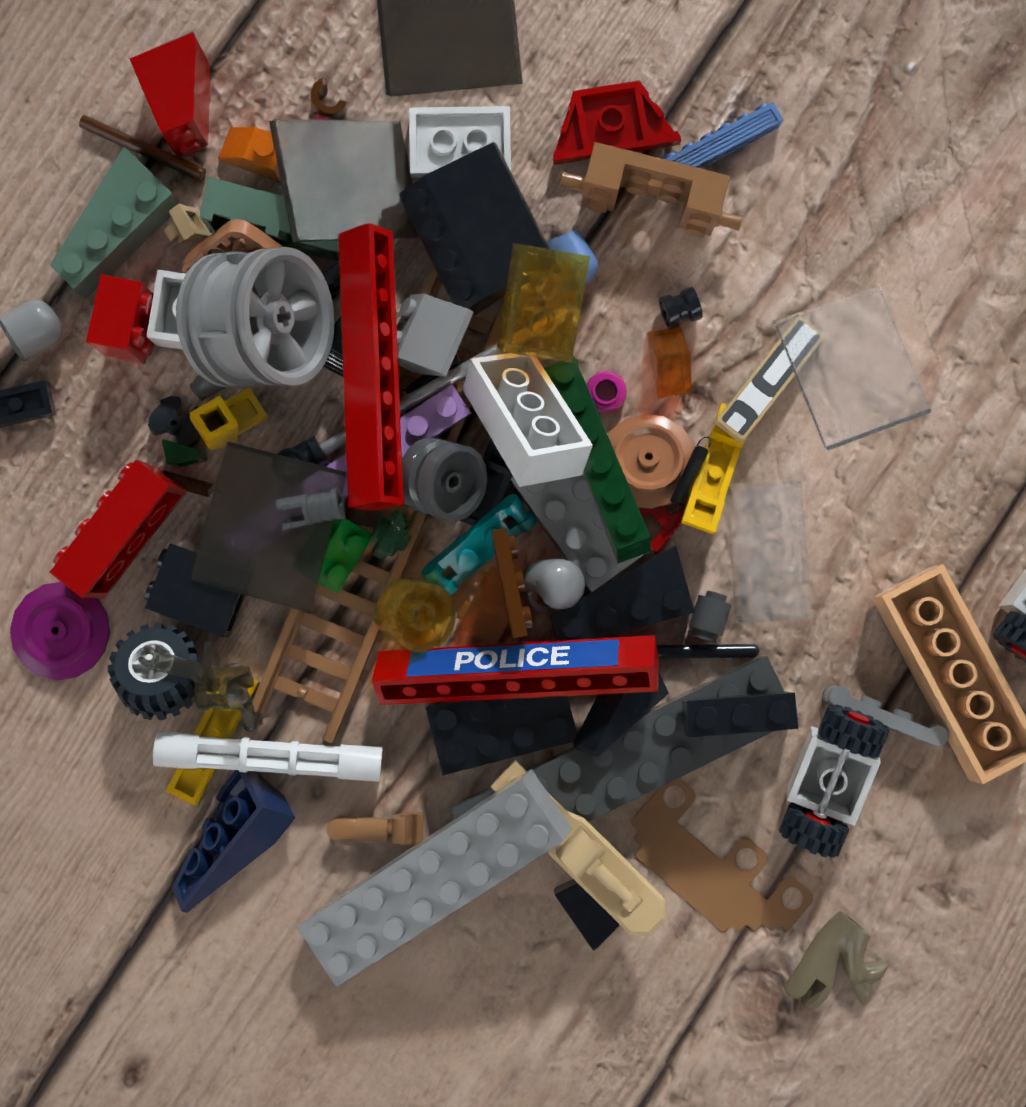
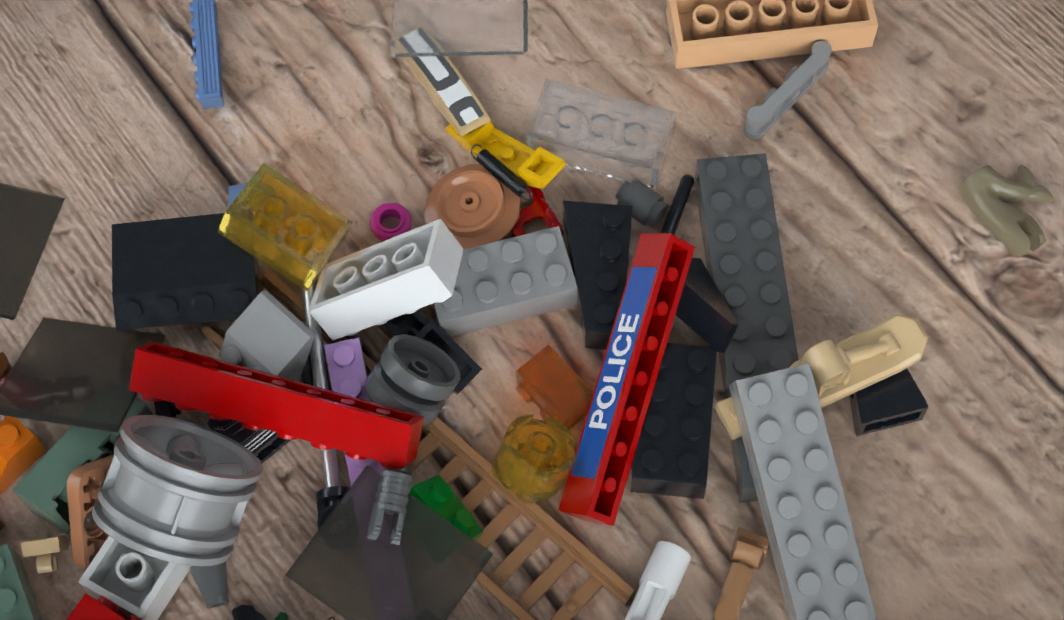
camera: 65 degrees left, 20 degrees down
yellow brick [190,387,268,450] -> none
clear green plate [369,510,411,560] -> none
white plate [409,106,511,178] -> none
teal plate [421,494,537,598] -> none
reddish brown plate [491,528,533,639] -> none
light grey helmet [522,558,585,613] -> none
dark green arch [544,356,651,564] -> none
red wing [552,80,681,165] -> none
medium nougat brick [560,142,743,237] -> none
medium nougat piece [631,778,813,932] -> none
clear orange slope [647,327,692,399] -> none
black wheel [659,287,703,330] -> none
black brick [681,691,798,737] -> none
brick [779,704,890,858] -> none

